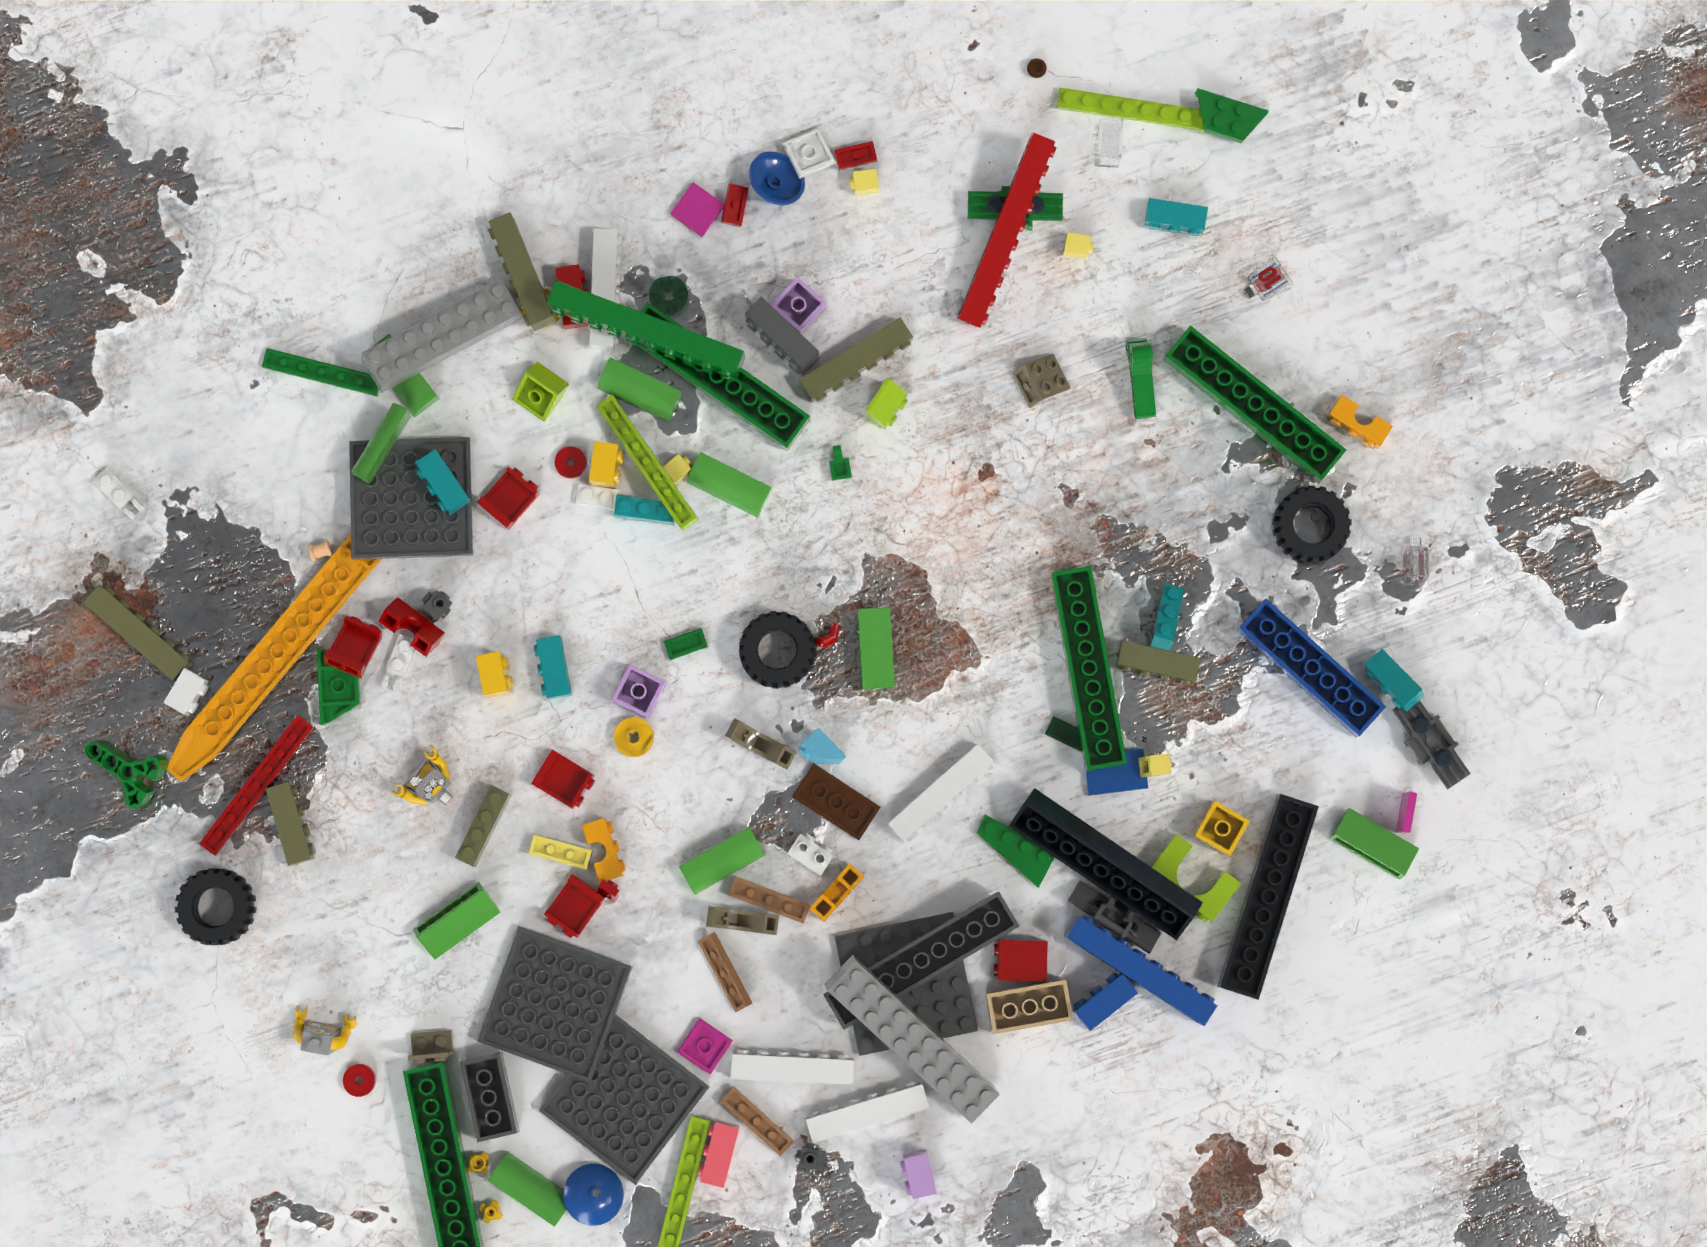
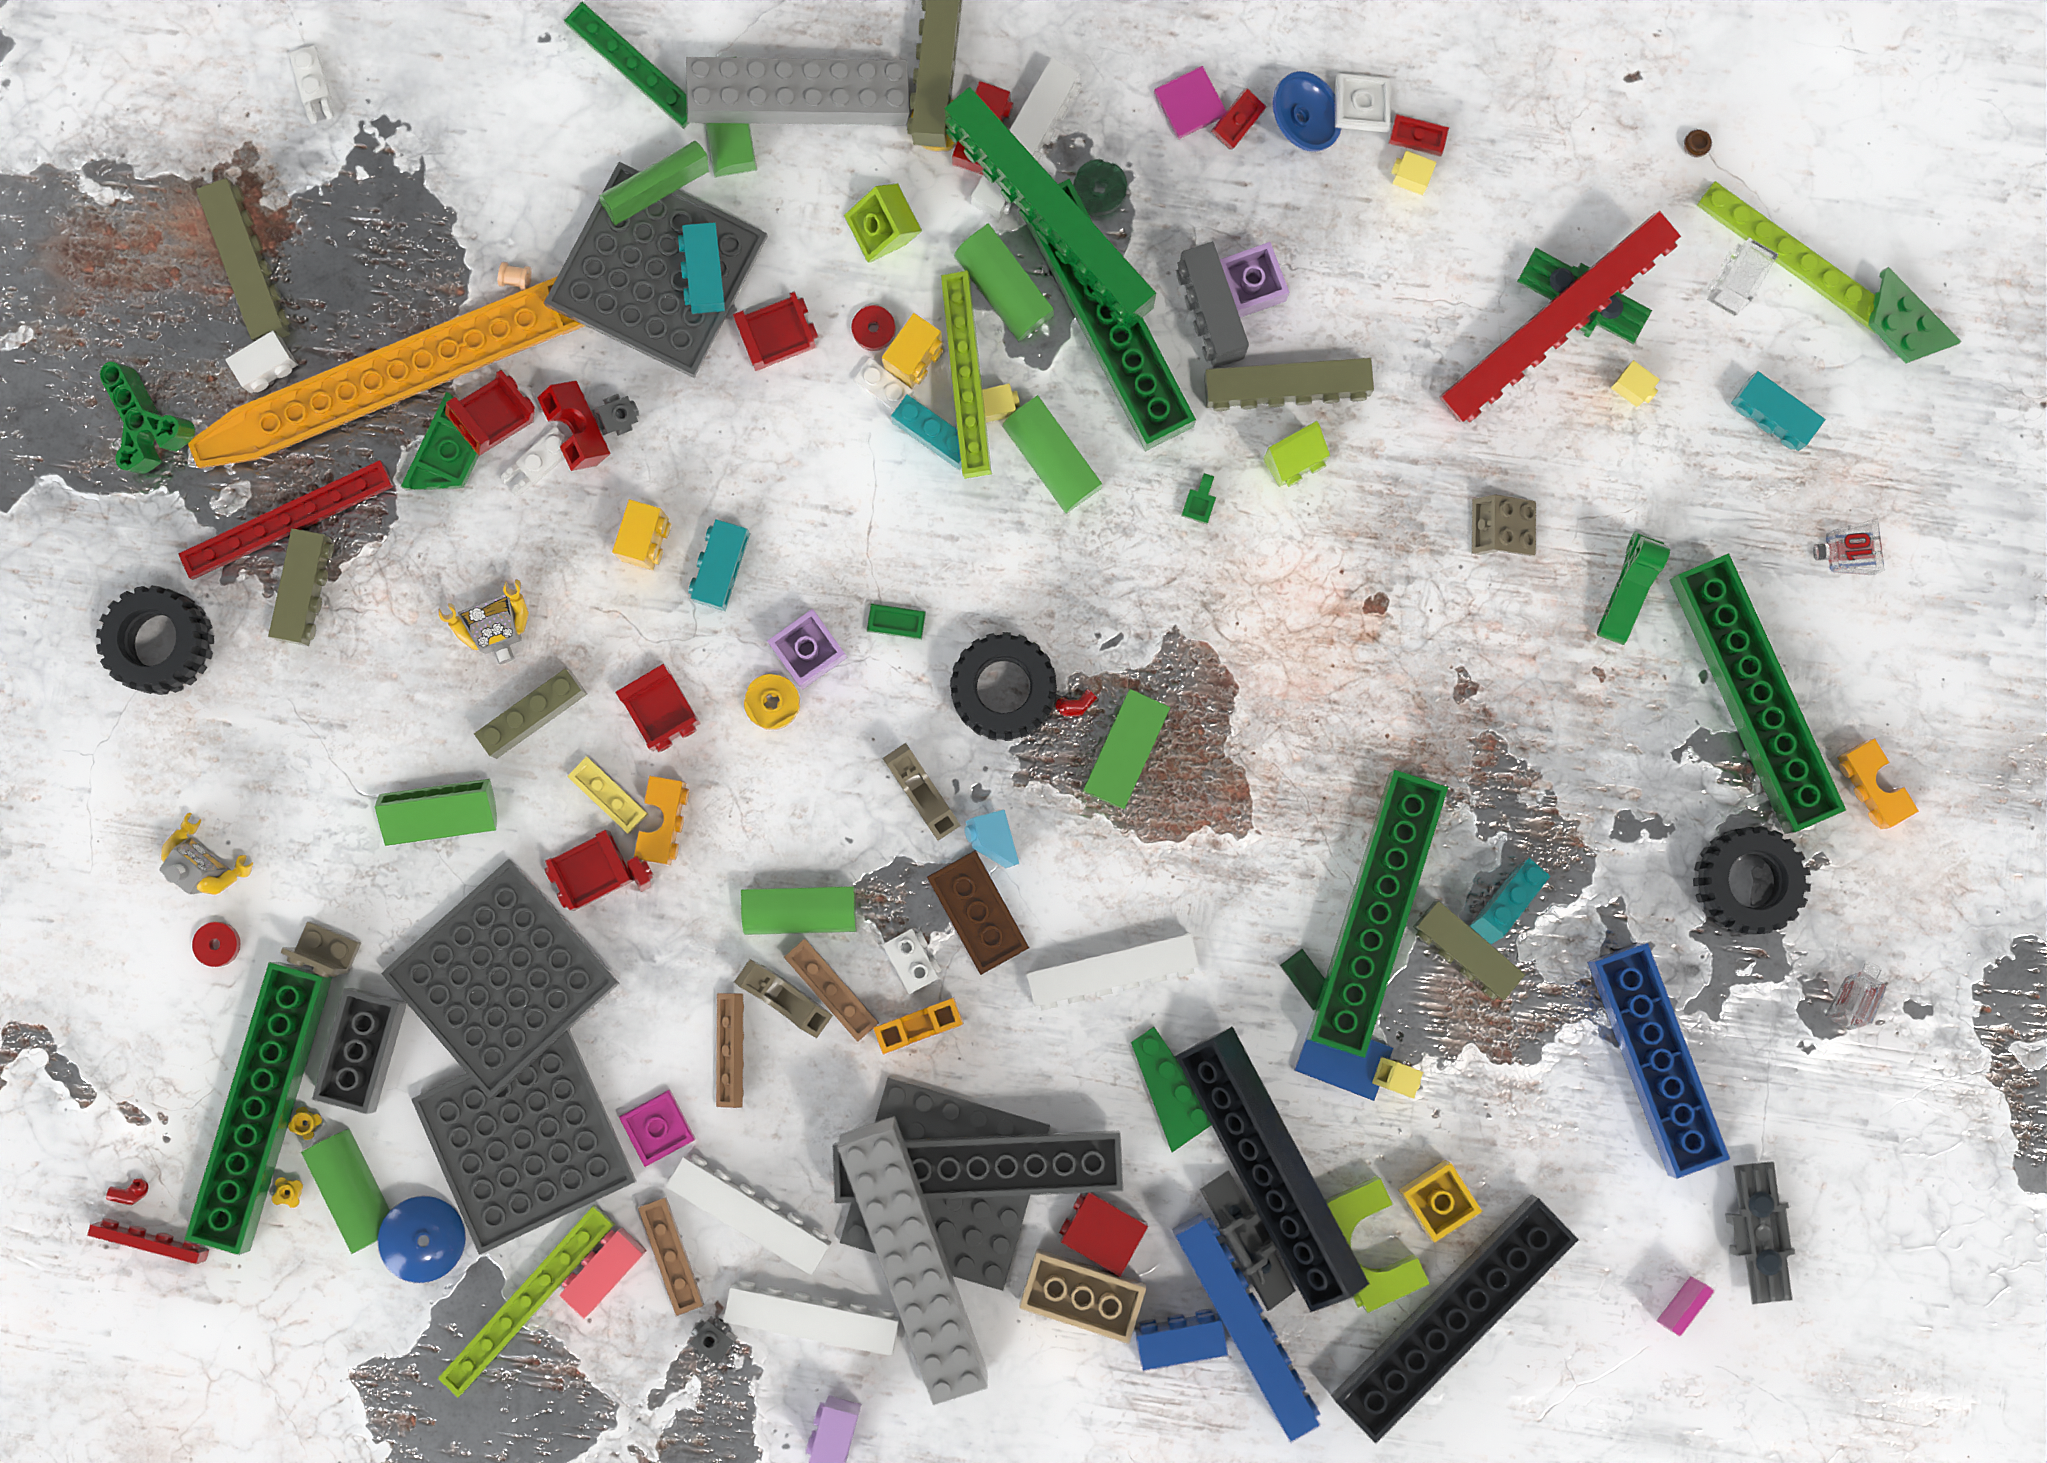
camera: 30 degrees right, 0 degrees up
bright green brick [1330,808,1419,880] -> none
teal brick [1364,649,1424,712] -> none

